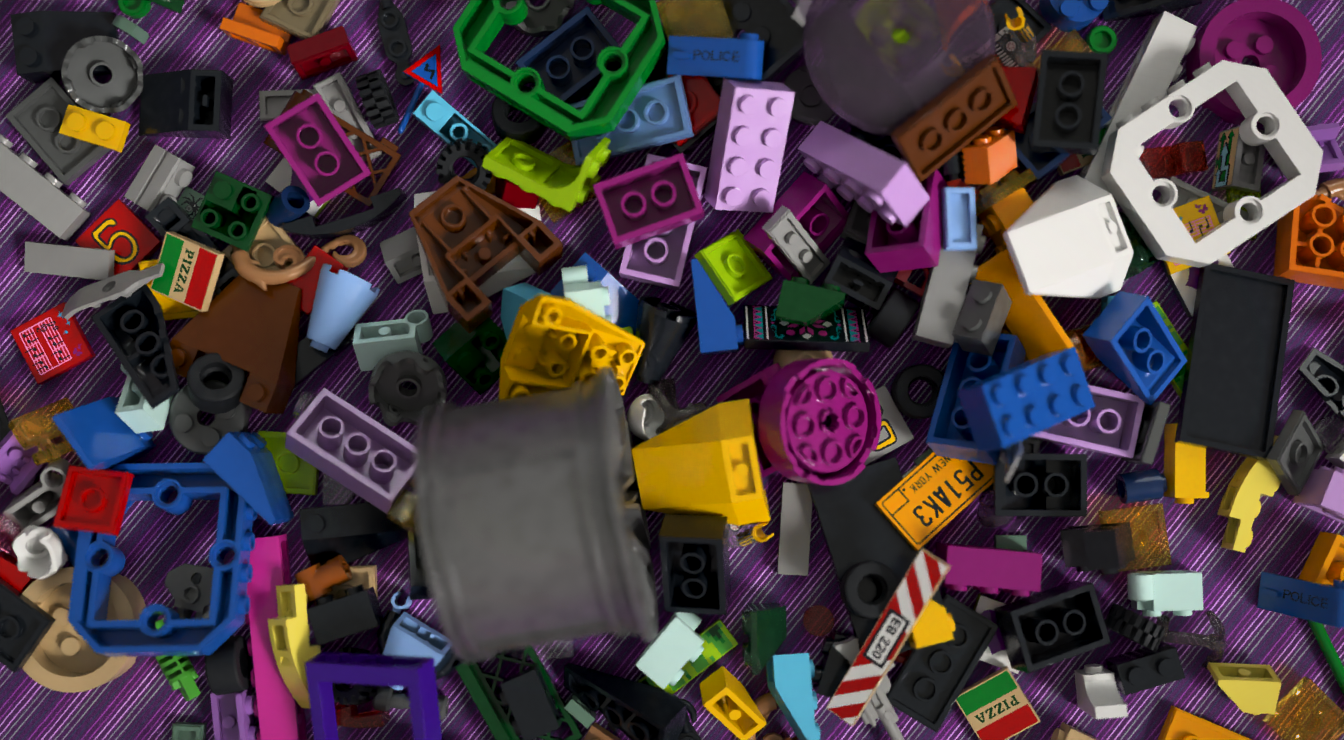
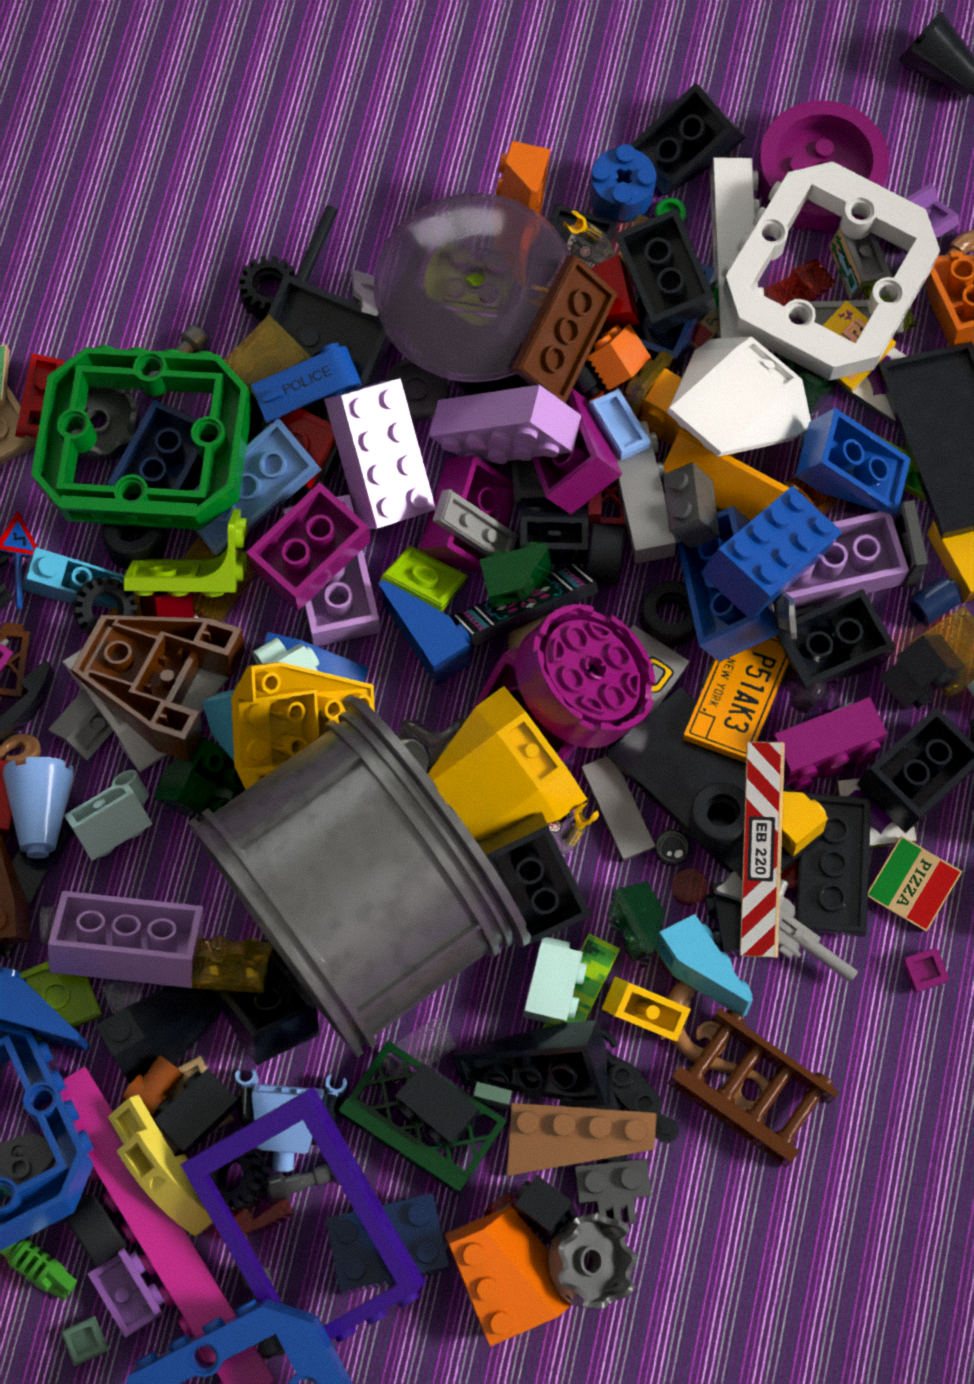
camera: 30 degrees left, 15 degrees down
dark grey plate [368,351,448,426] -> none
black cone [633,295,697,384] -> none
none -> black tile [654,829,690,866]

